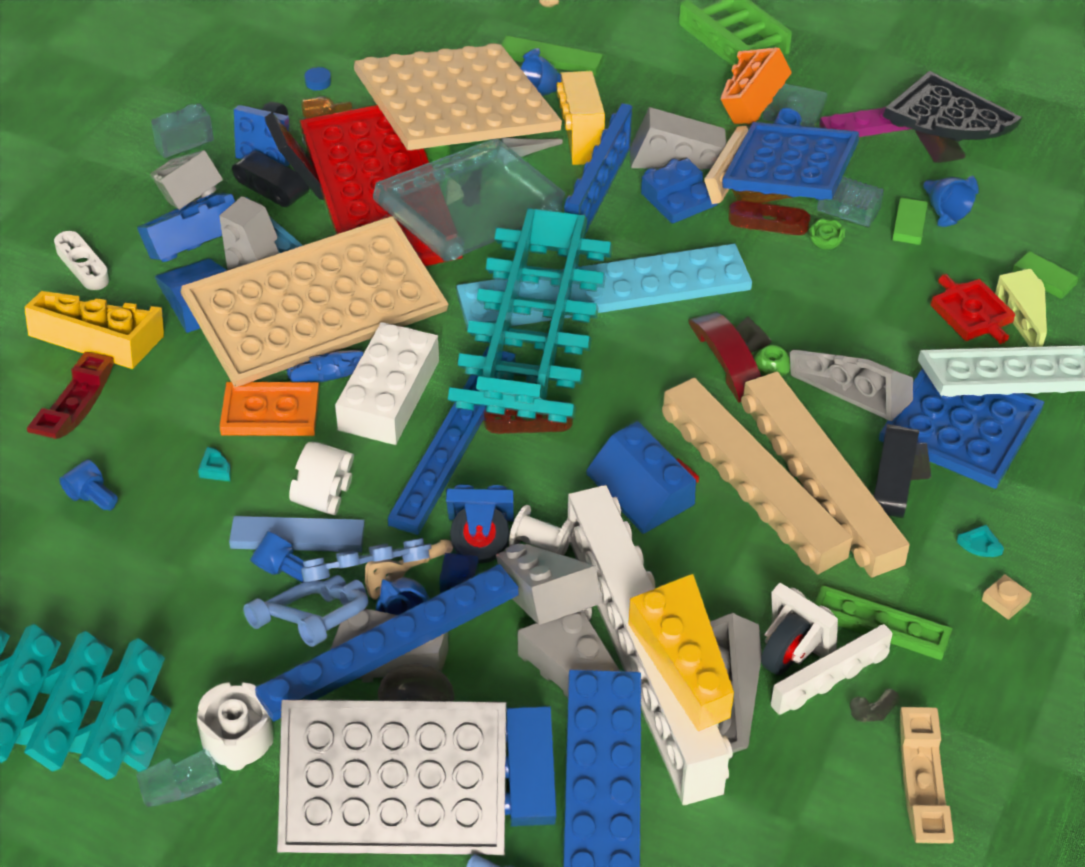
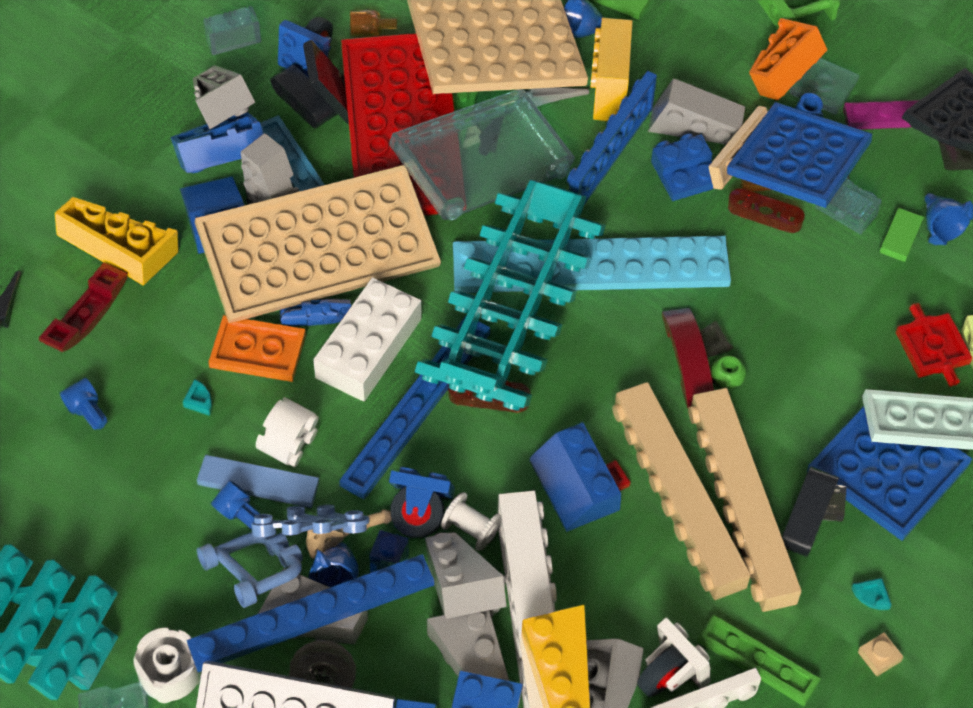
camera: 10 degrees right, 10 degrees up
white beam [54,231,109,290] -> none
light grey wedge [790,349,913,421] -> none
bright green plate [809,219,845,250] -> none

